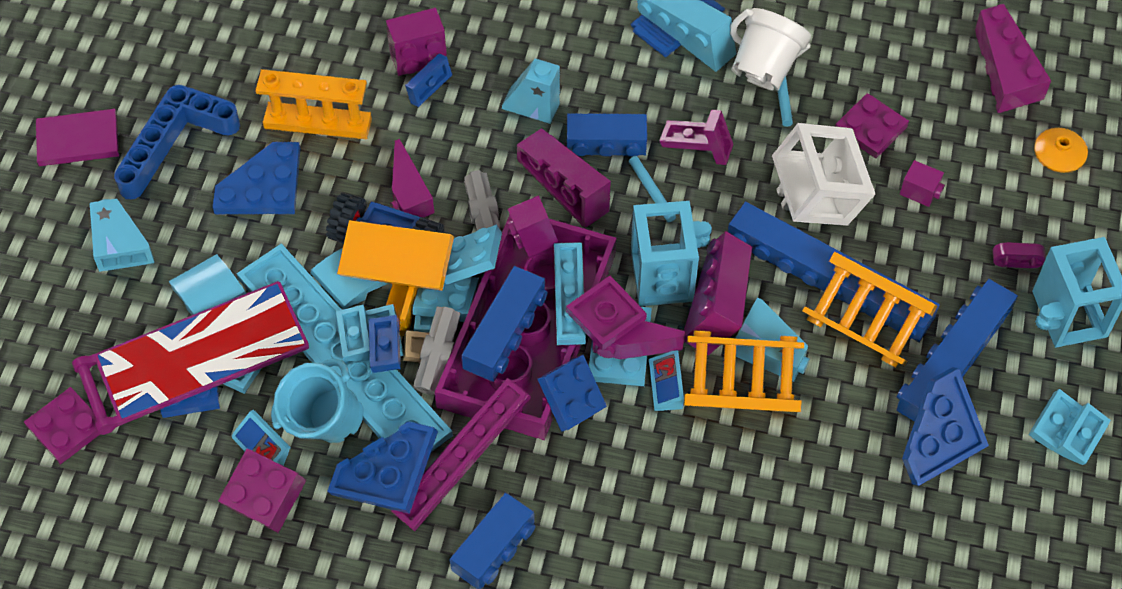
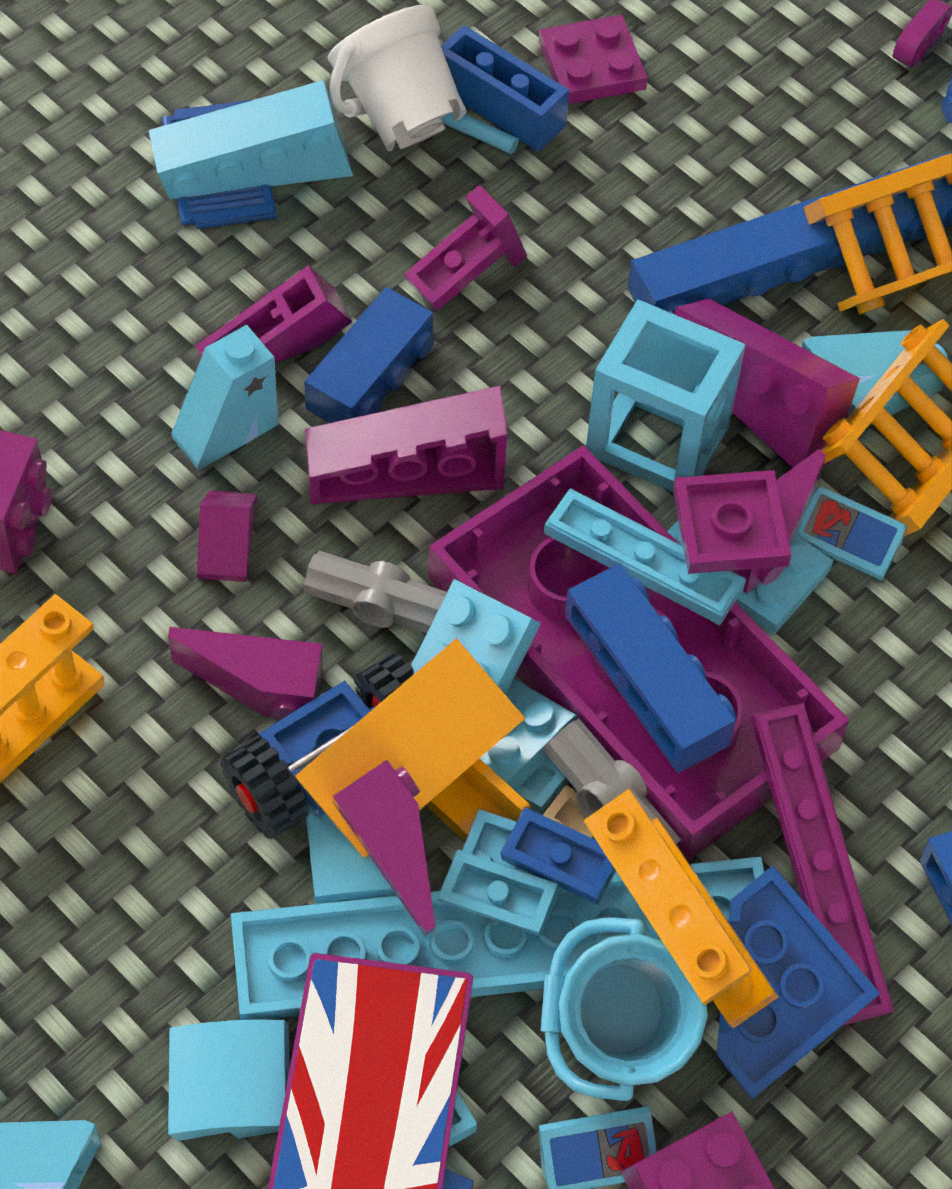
camera: 60 degrees left, 0 degrees up
blue plate [213,142,300,214] -> none
blue plate [405,53,452,107] -> none
magenta brick [507,195,559,257] -> none
blue plate [537,355,607,432] -> none
medium azure bar [629,156,676,222] -> none
white piece [772,123,875,226] -> none
magenta brick [900,160,945,207] -> none
none -> magenta slope [196,265,352,363]
none -> magenta slope [197,491,258,582]
none -> magenta slope [333,760,435,936]
none -> blue brick [441,25,569,152]
none -> light orange fence [583,789,779,1028]

